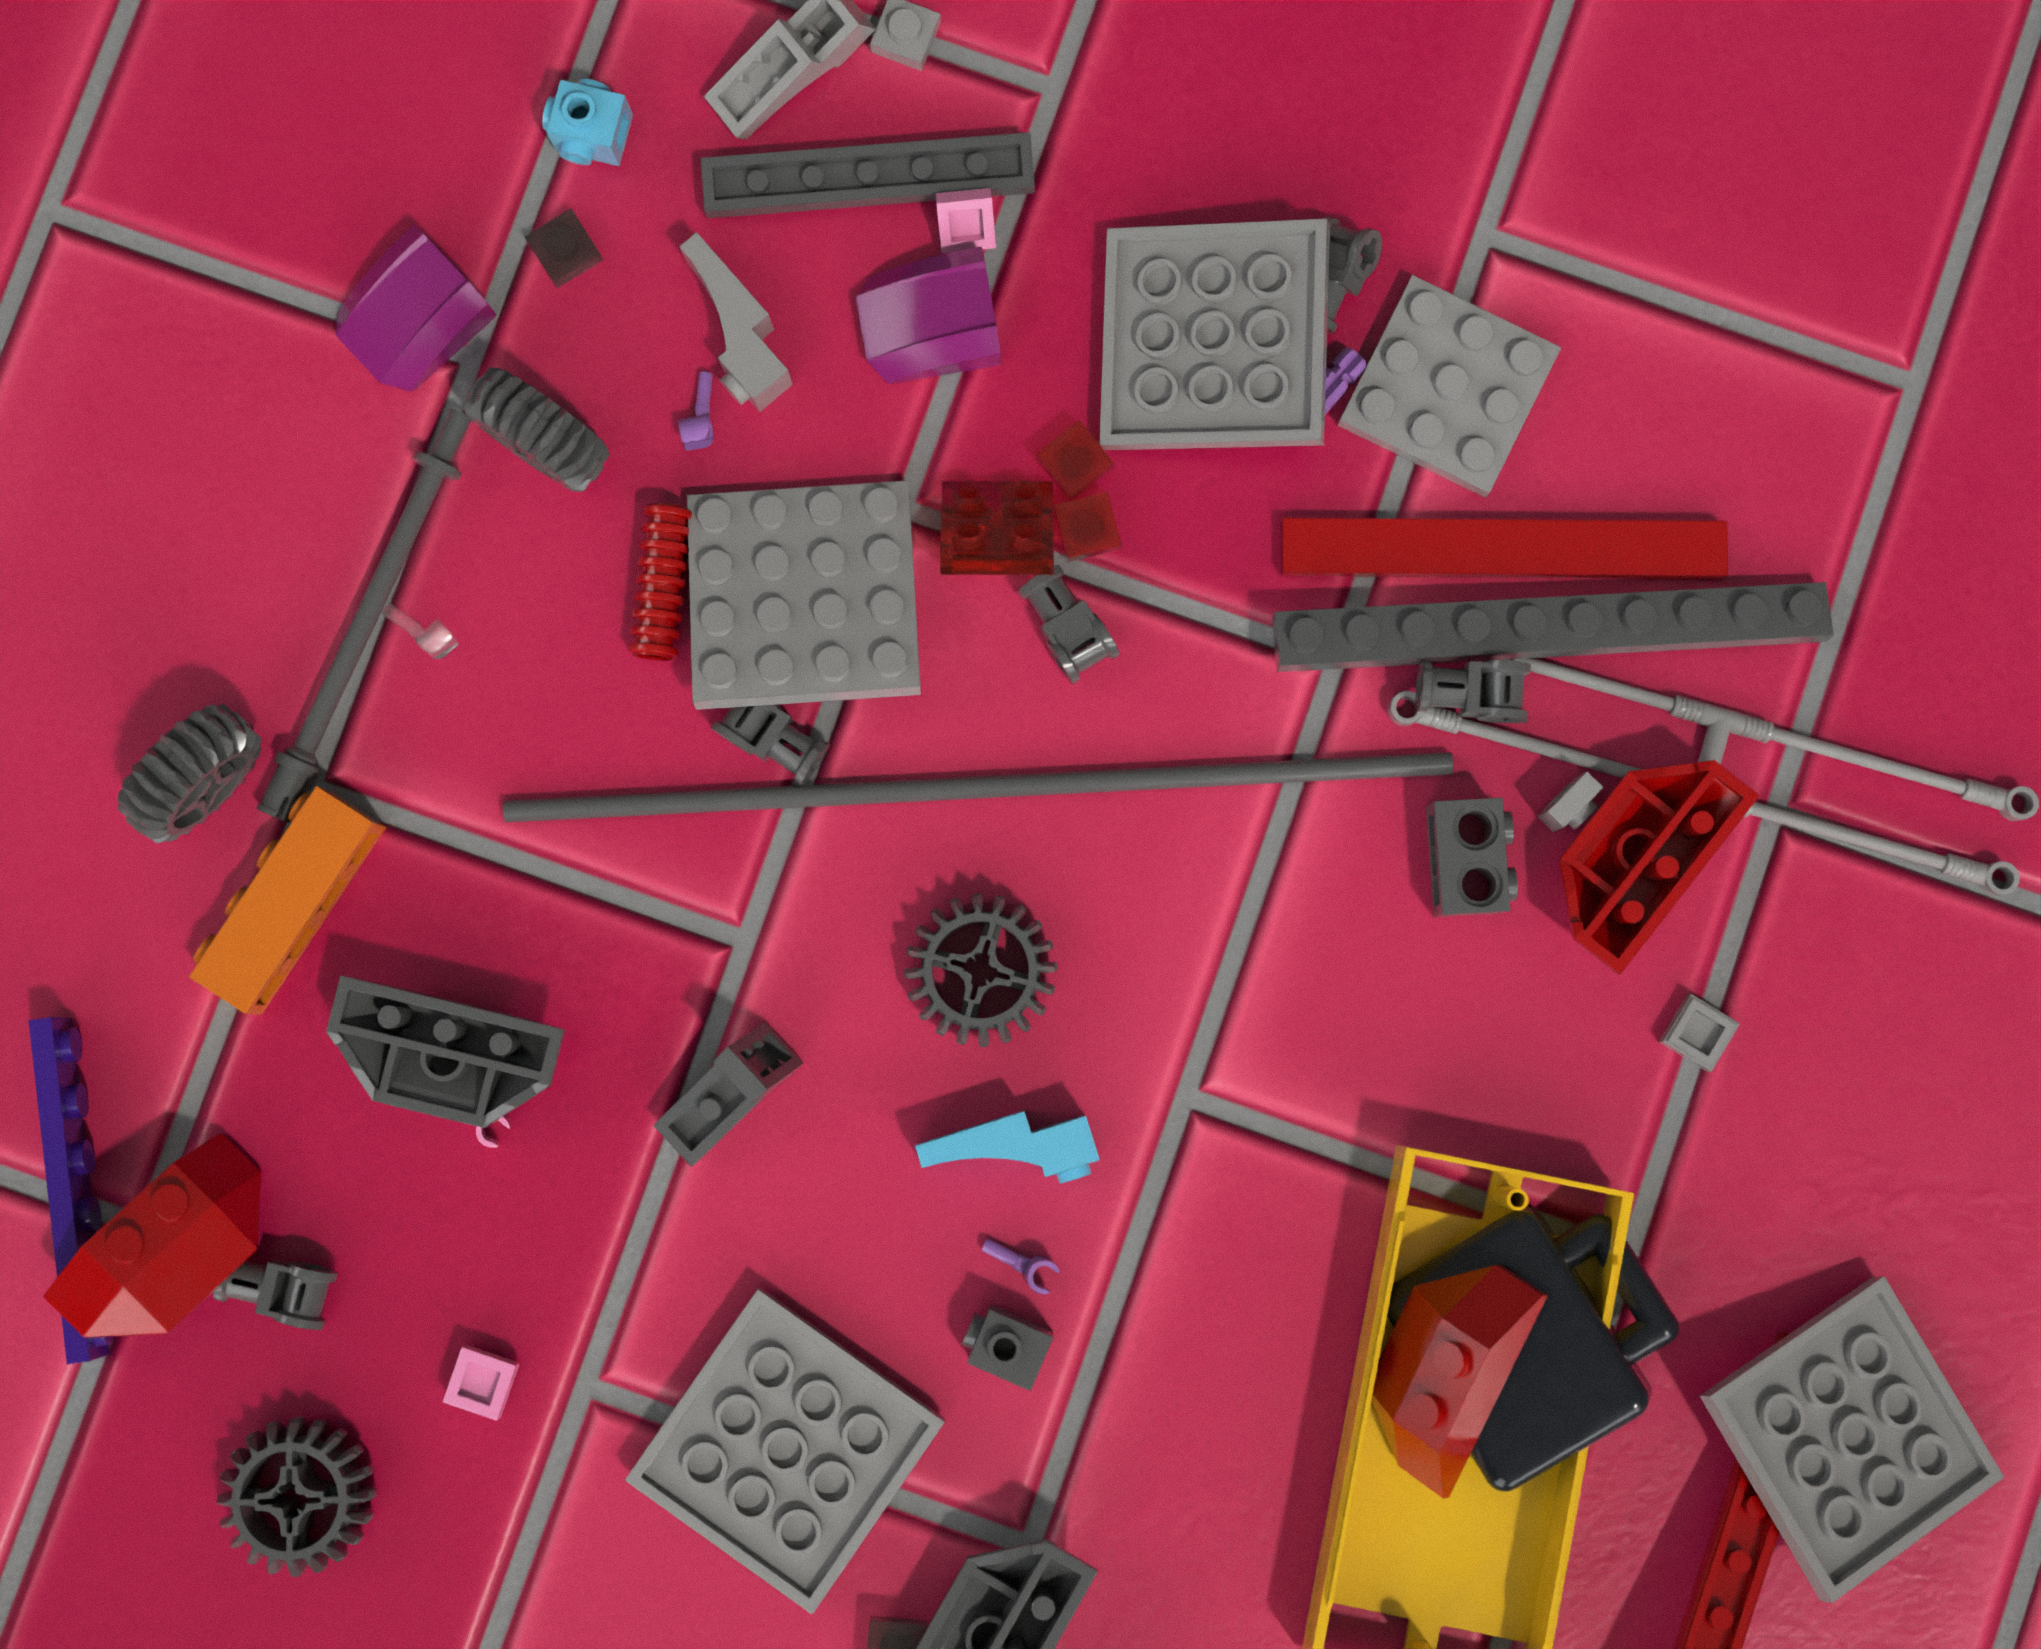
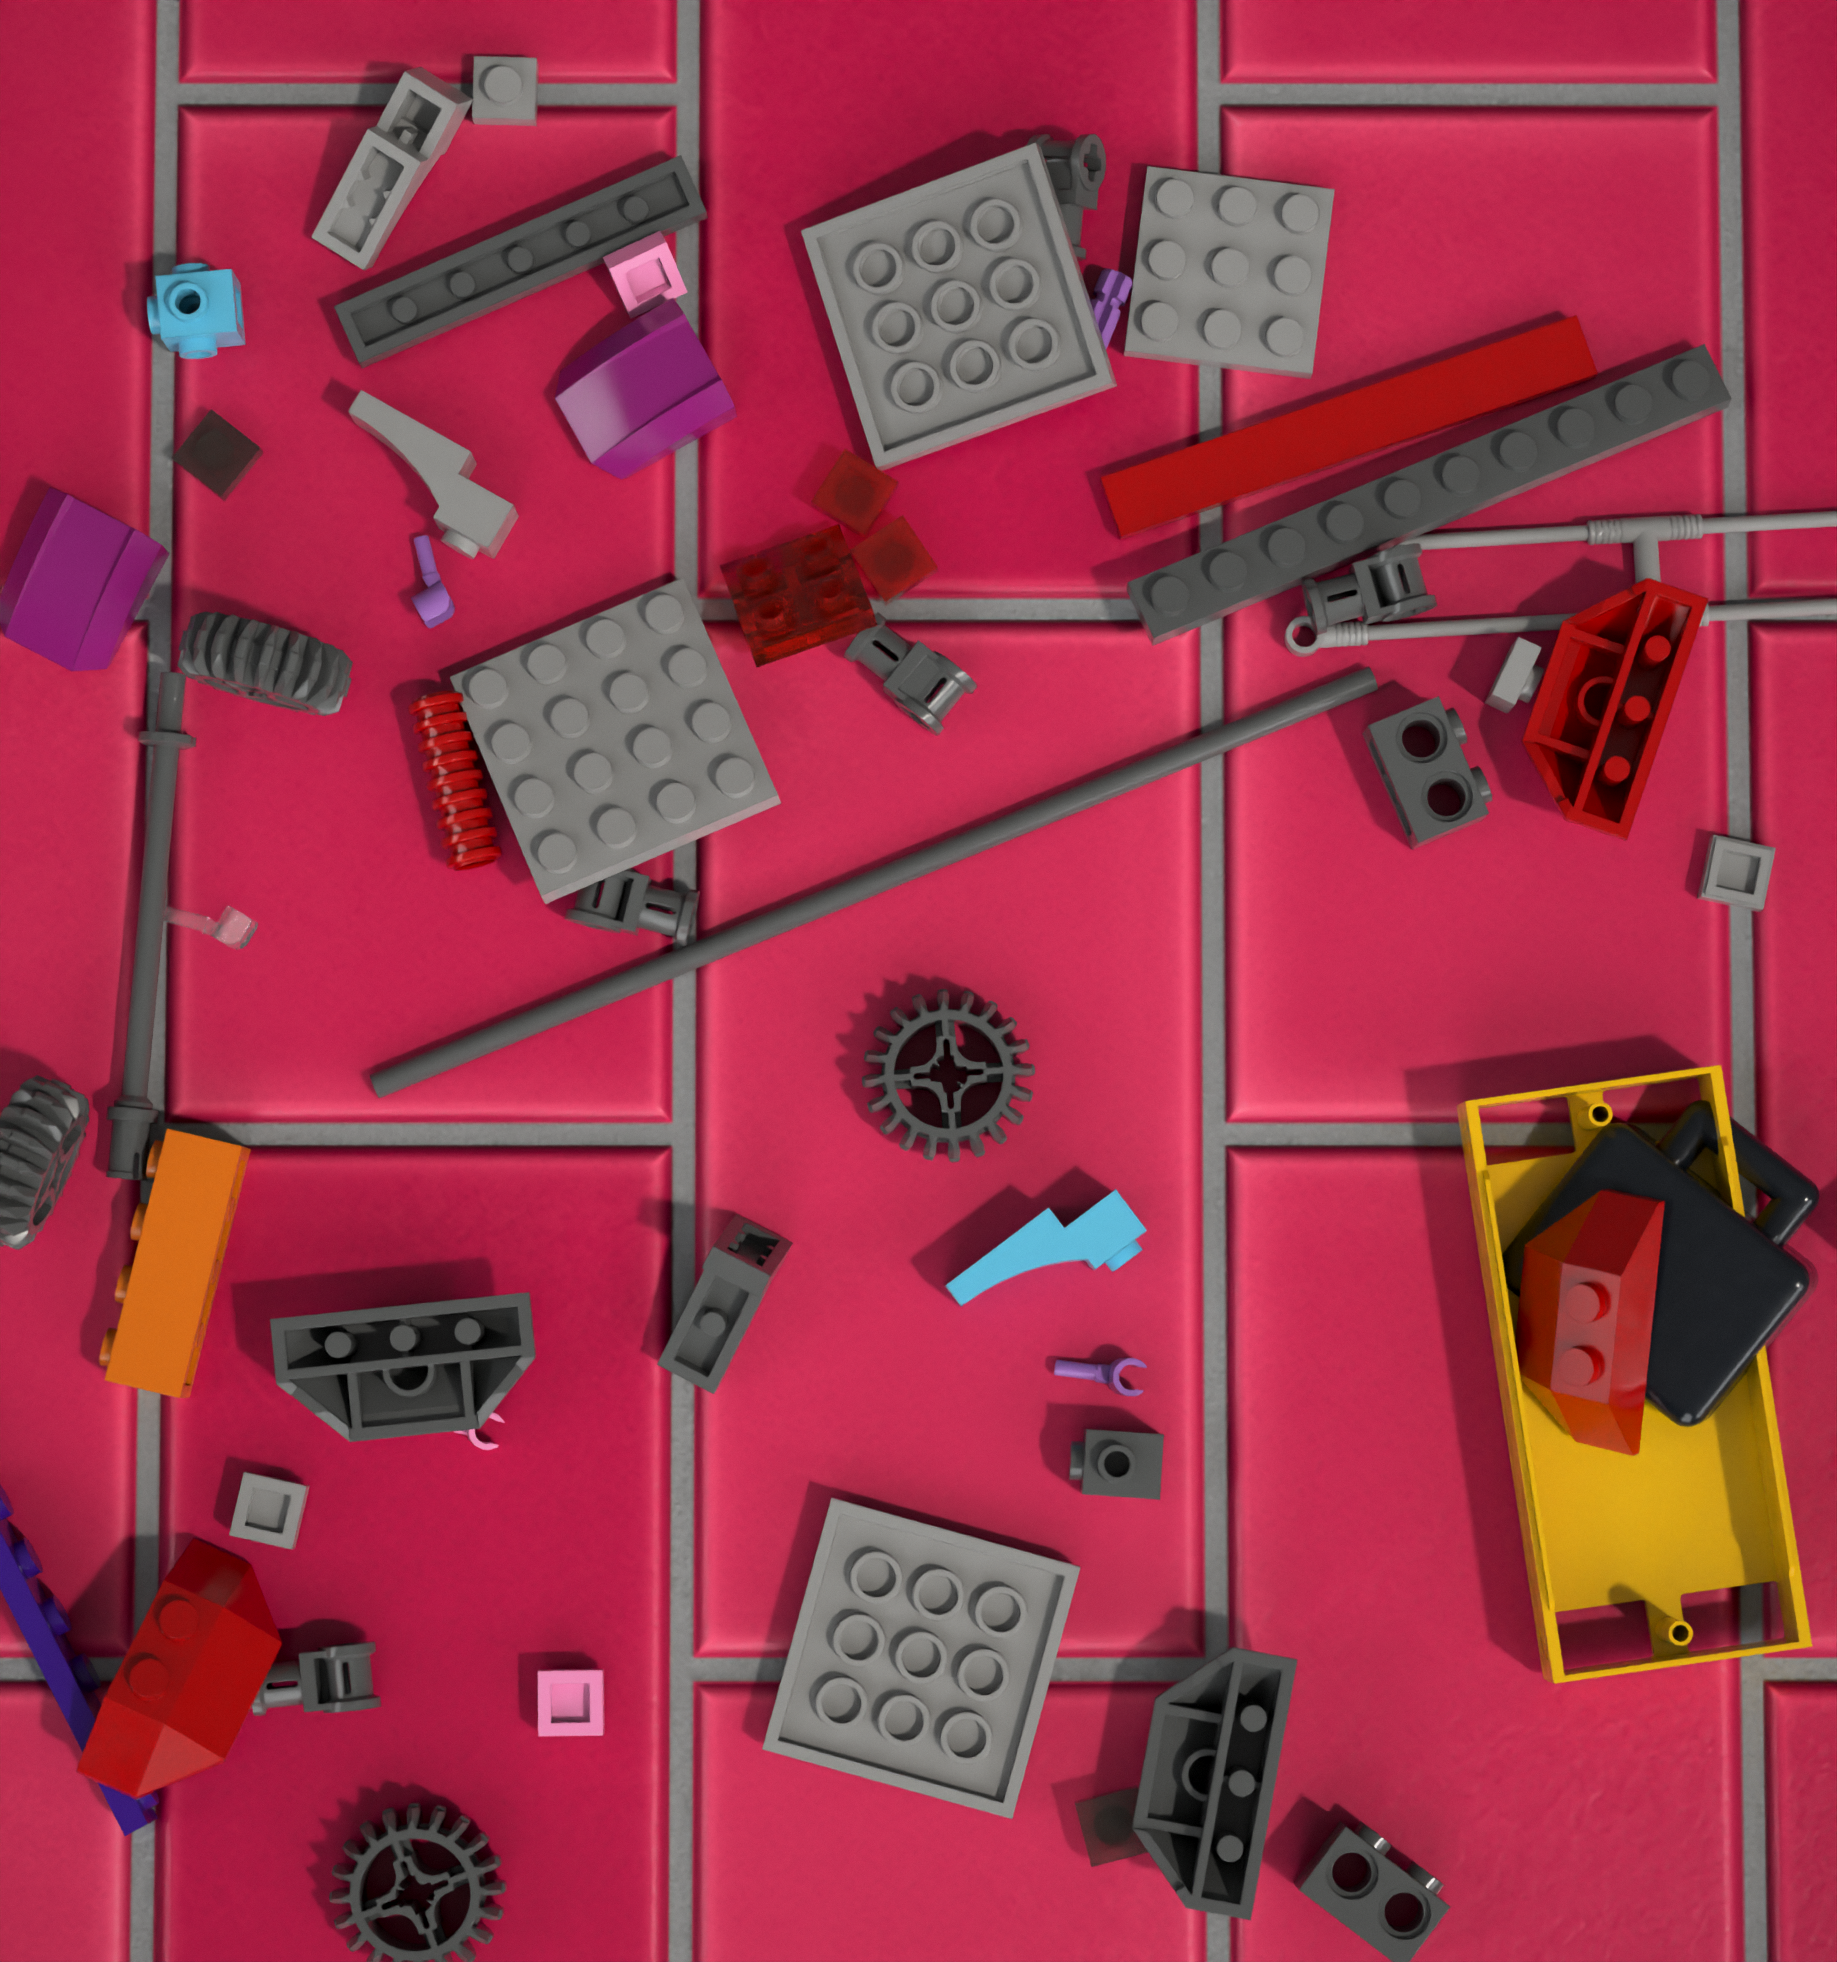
camera: 20 degrees left, 0 degrees up
none -> light grey plate [229,1471,310,1549]

